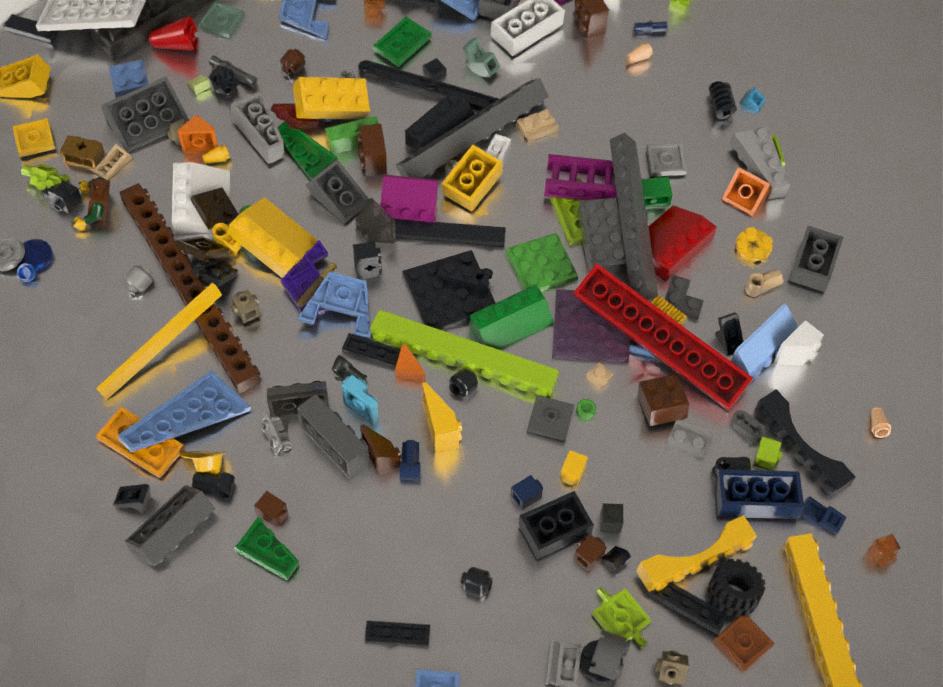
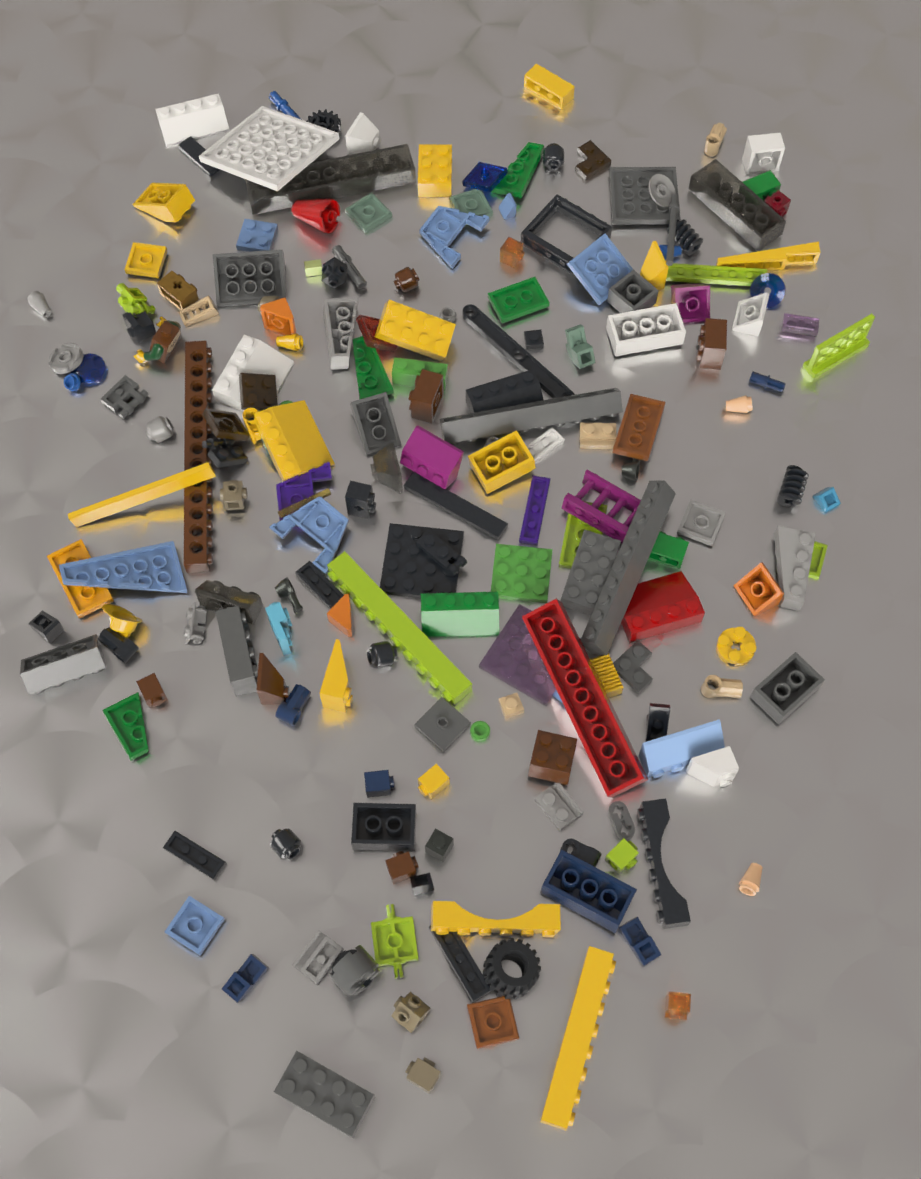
camera: 30 degrees right, 5 degrees up
none -> dark grey plate [101,375,148,419]
none -> dark purple tile [519,475,551,546]
none -> dark orange plate [612,394,666,461]
none -> pearl dark grey bar [622,458,641,481]

